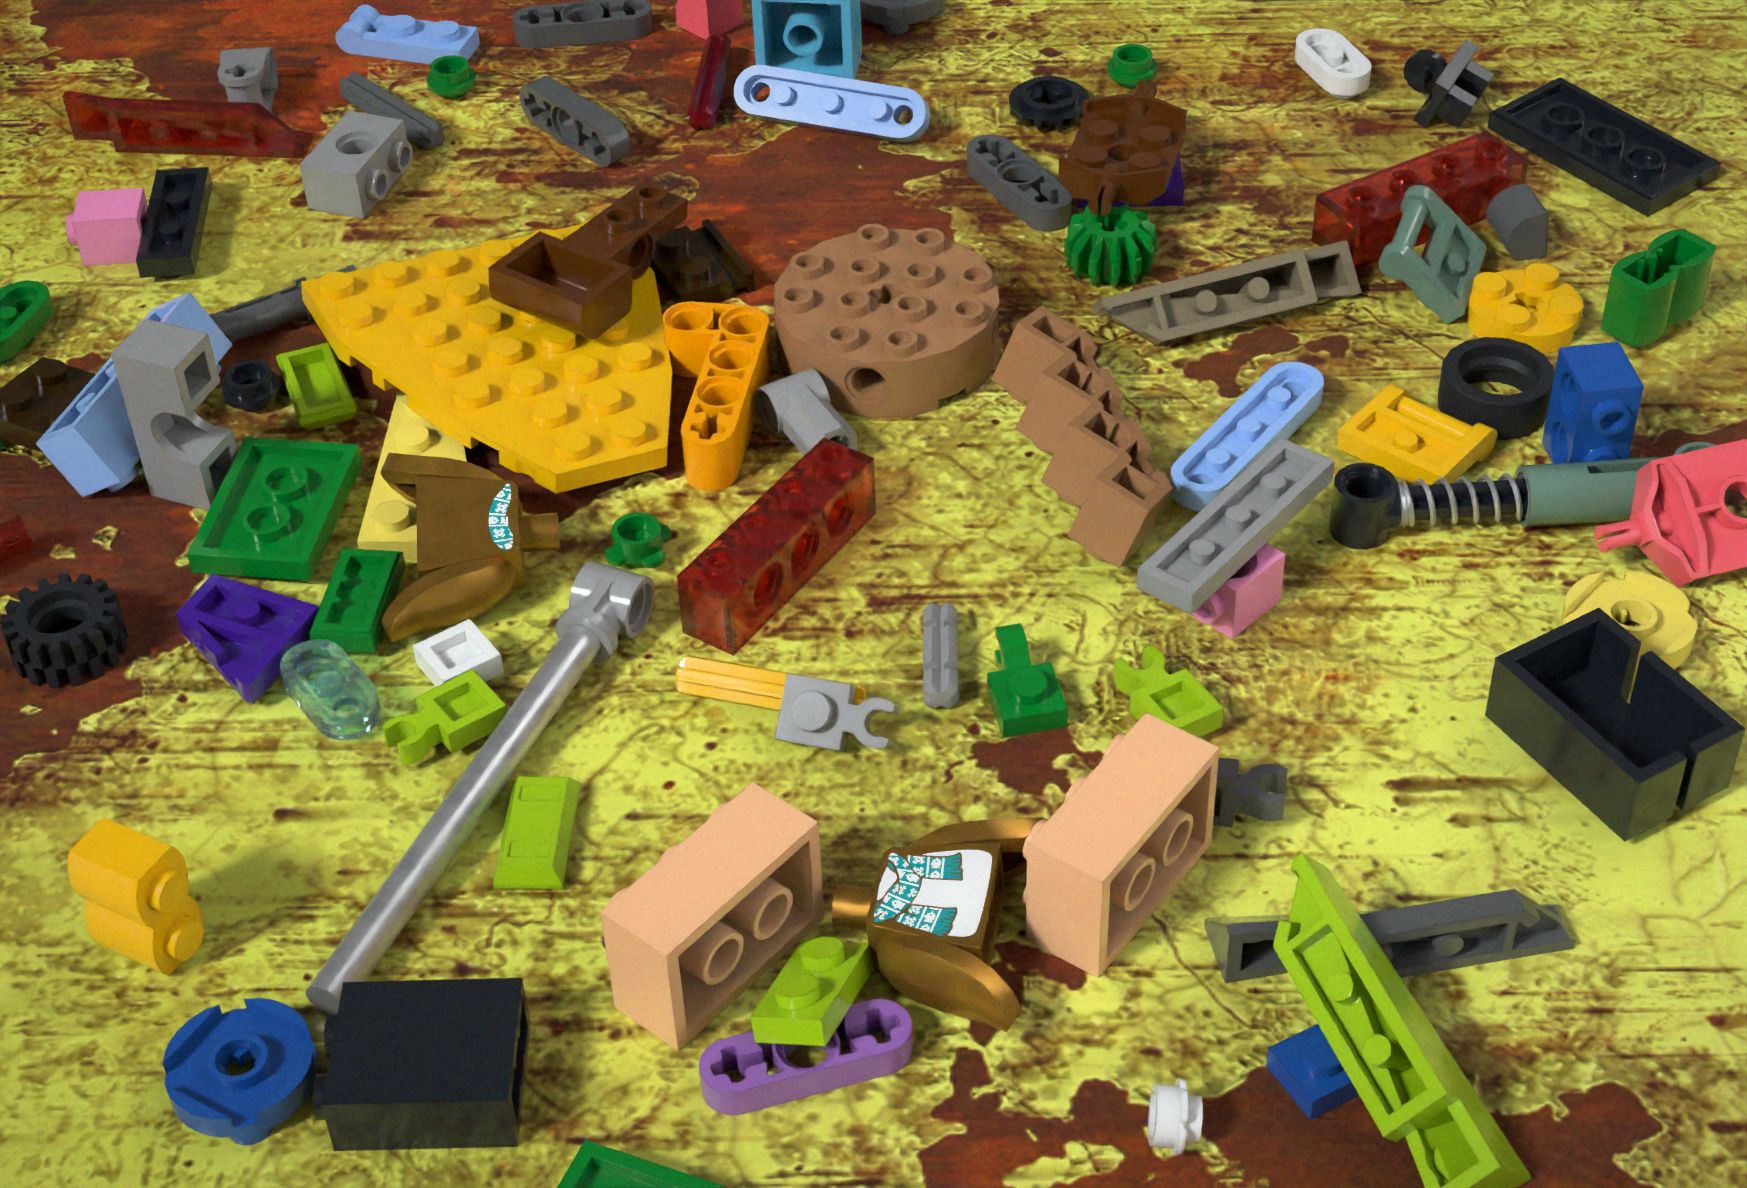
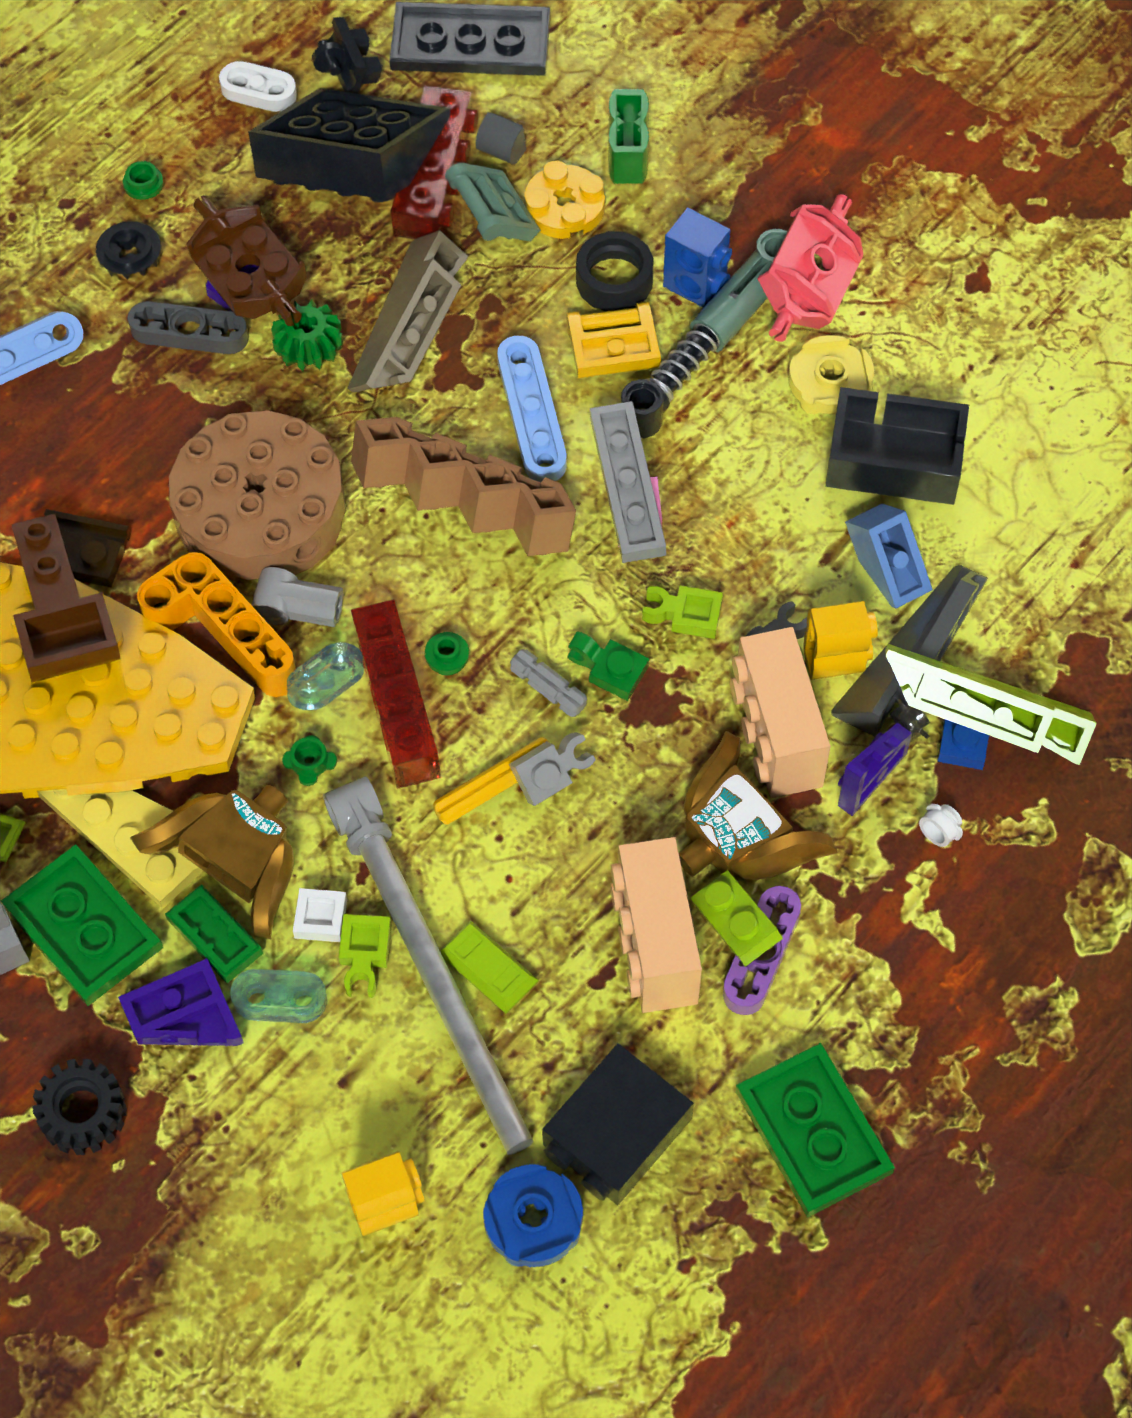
camera: 50 degrees left, 20 degrees up
none -> black slope [248,88,451,202]
none -> clear light blue plate [287,642,364,710]
none -> green plate [425,632,469,676]
none -> yellow brick [804,601,878,680]
none -> dark purple wing [838,723,912,816]
none -> medium blue slope [845,504,933,609]
none -> clear smoke plate [890,698,931,742]

